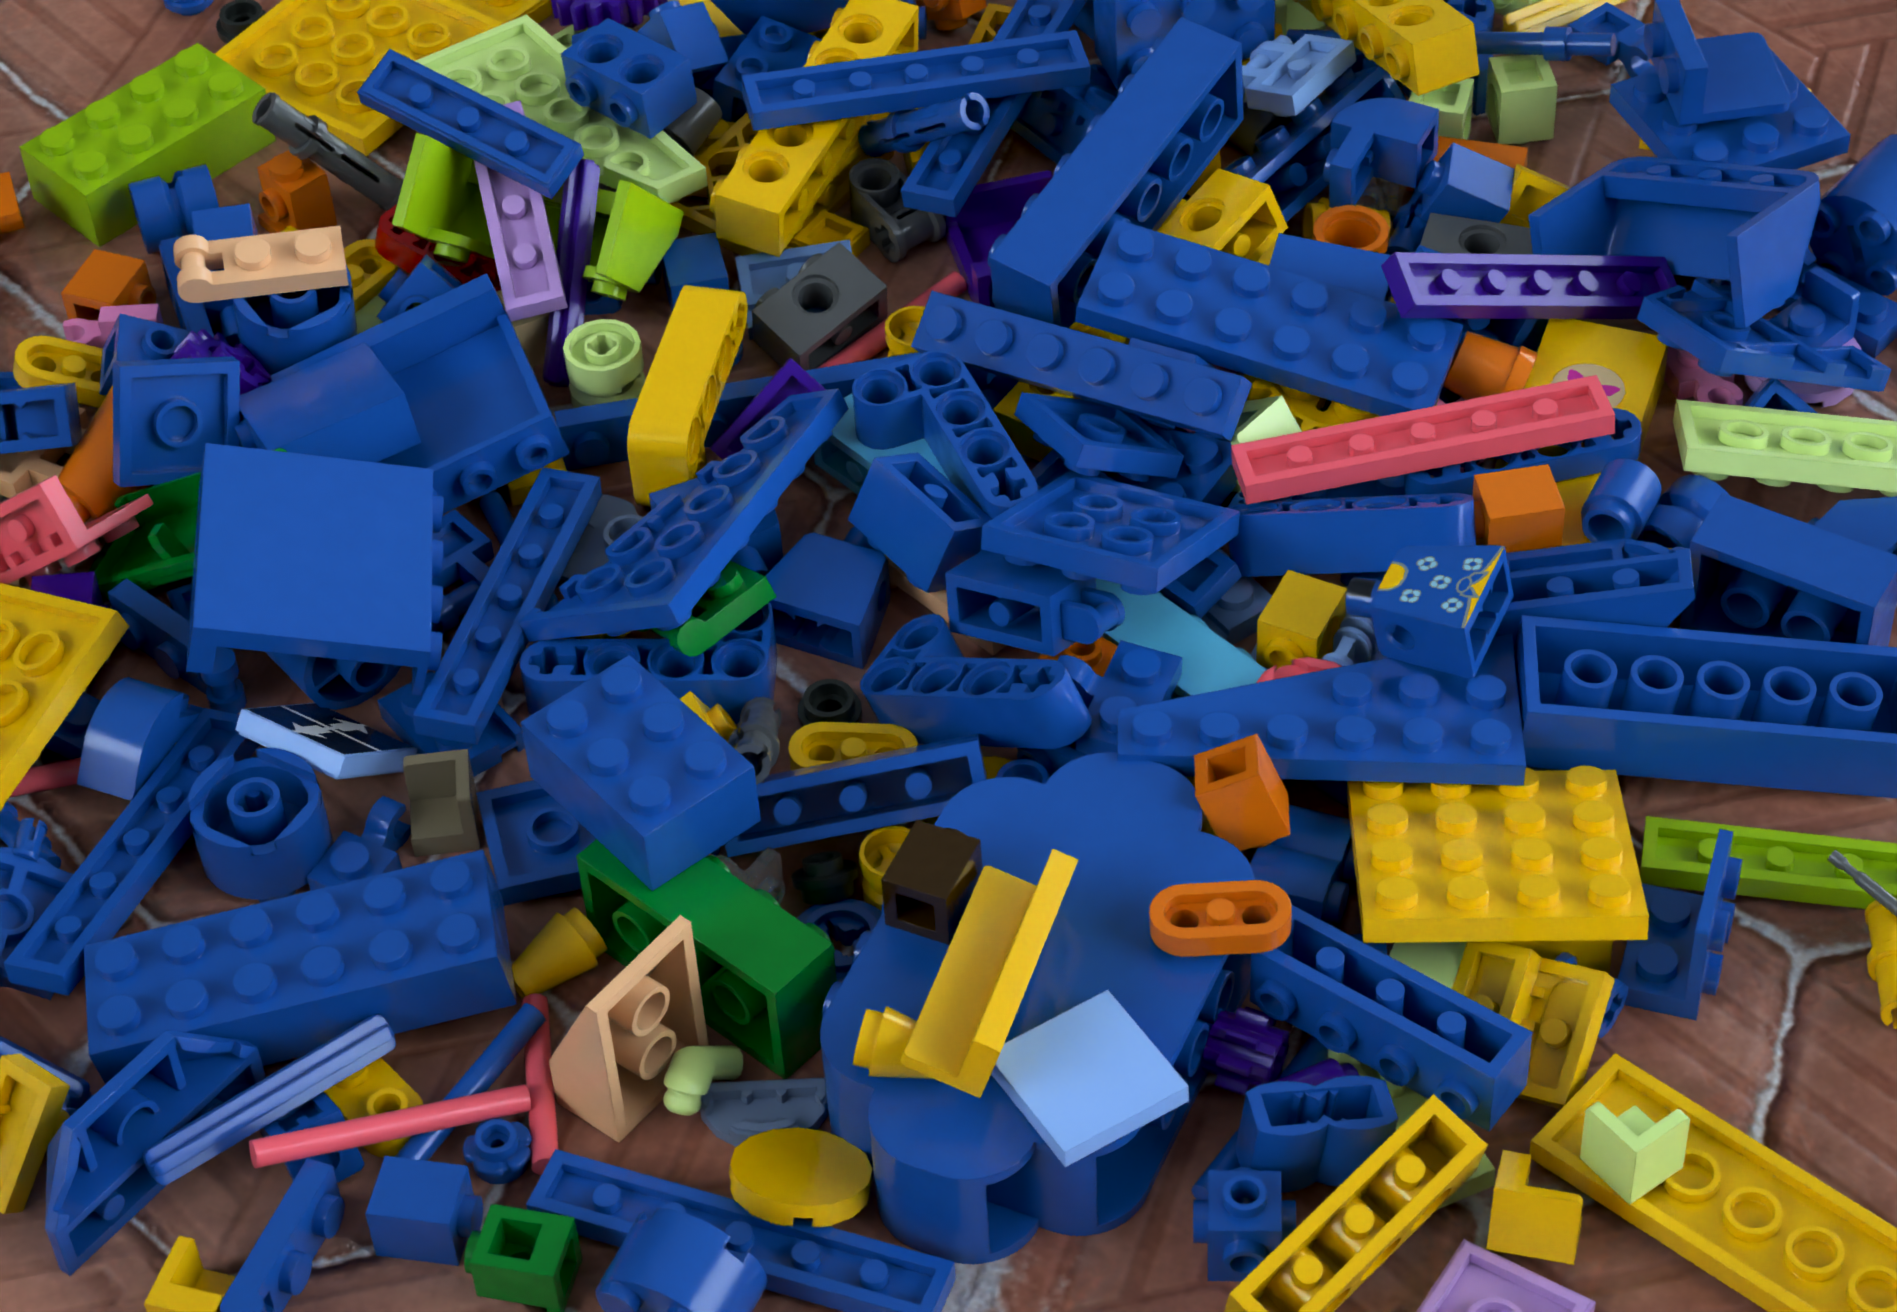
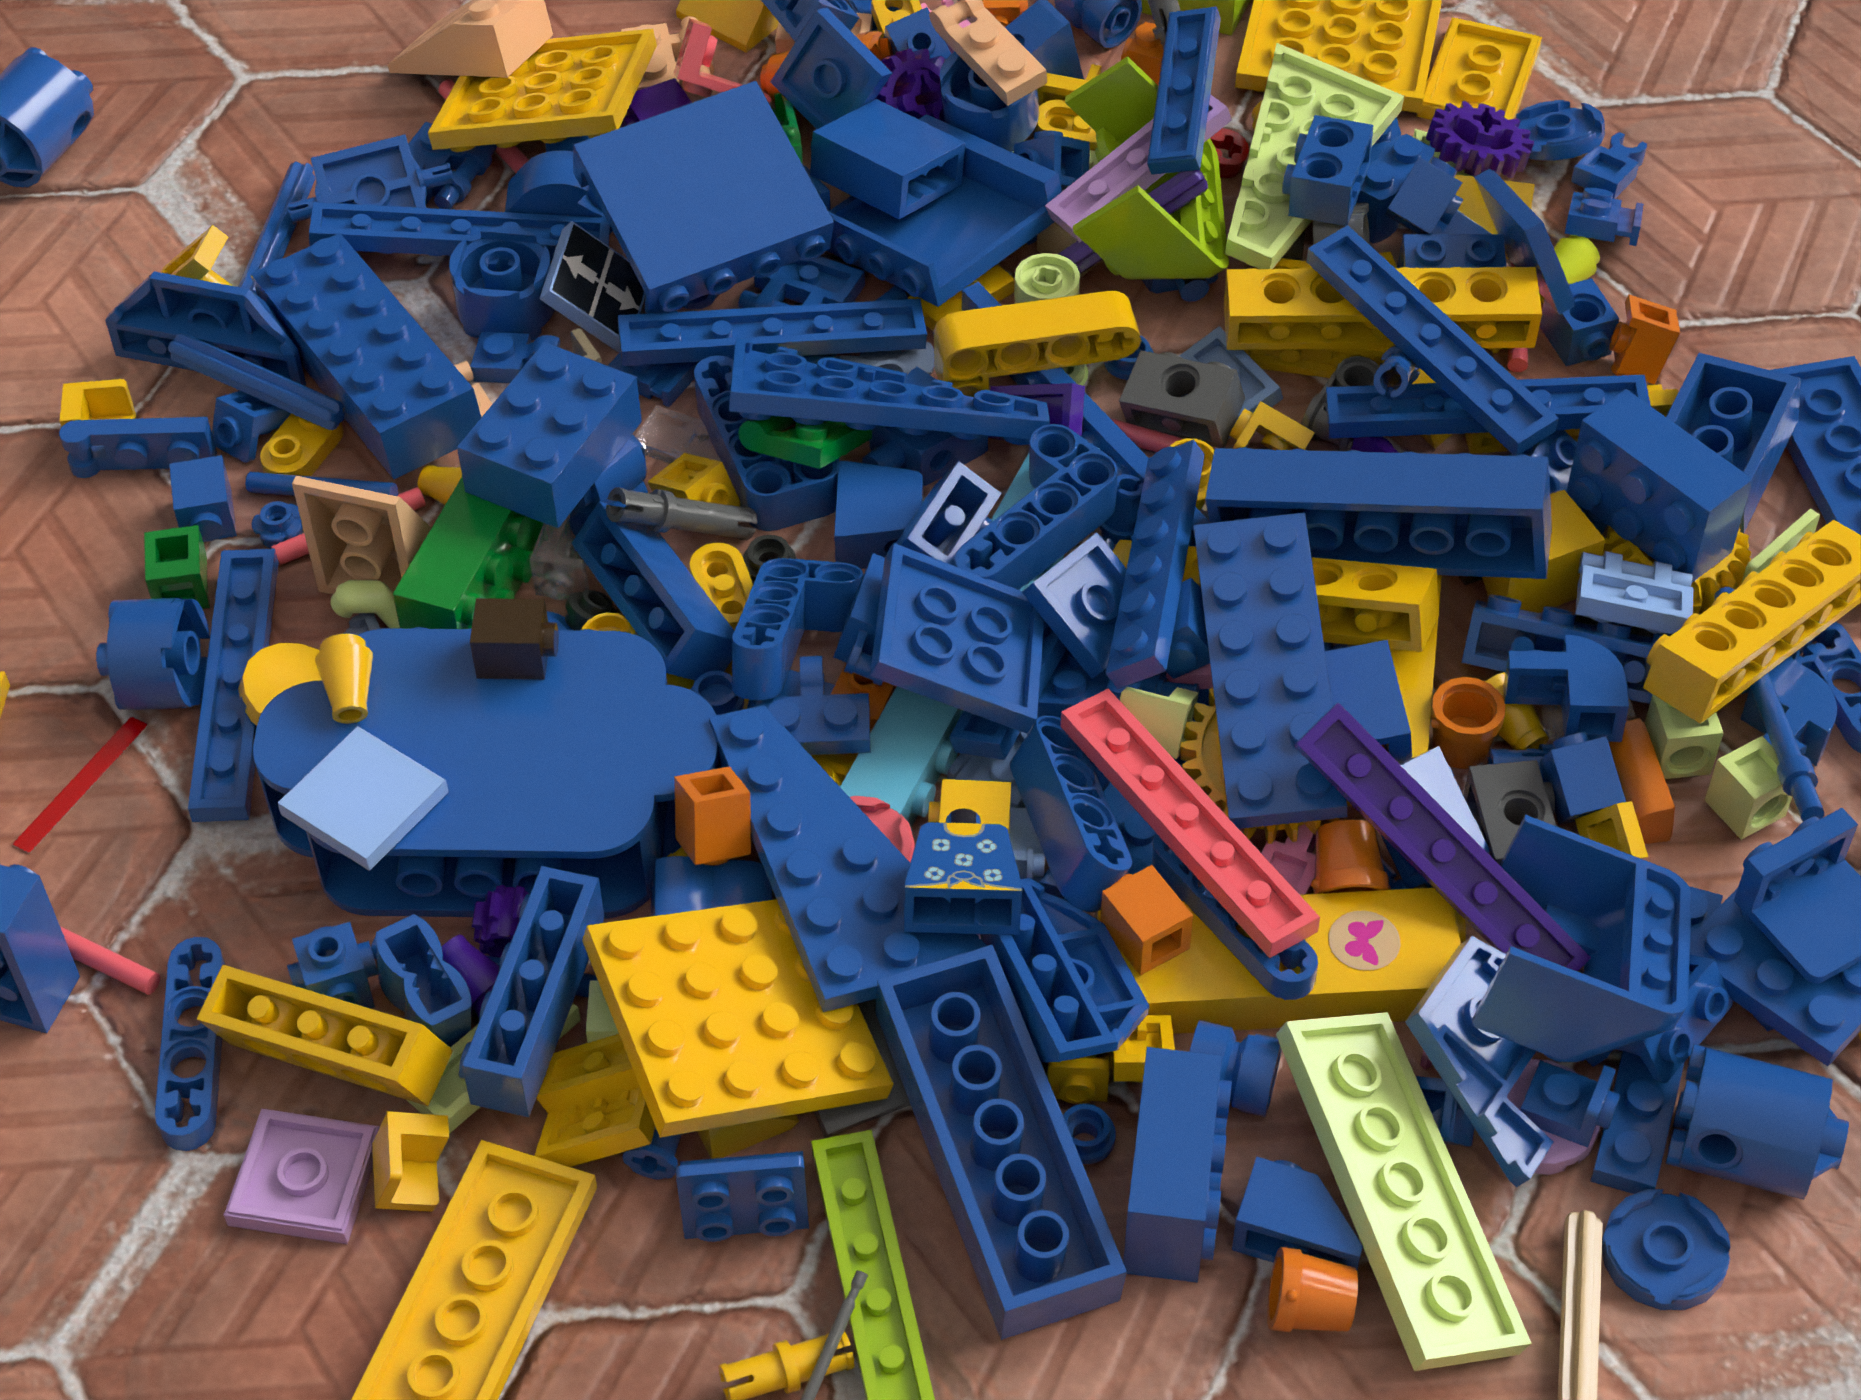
camera: 65 degrees right, 5 degrees up
coral bar [249,1084,531,1169] -> none
blue brick [661,232,729,313] -> none
yellow tile [790,209,870,257] -> none
yellow panel [901,849,1079,1098] -> none
orange plate [1149,880,1292,957] -> none
yellowish green panel [1580,1102,1690,1205] -> none
blue brick [1581,459,1662,542] -> none
none -> yellow bracket [1229,401,1315,450]

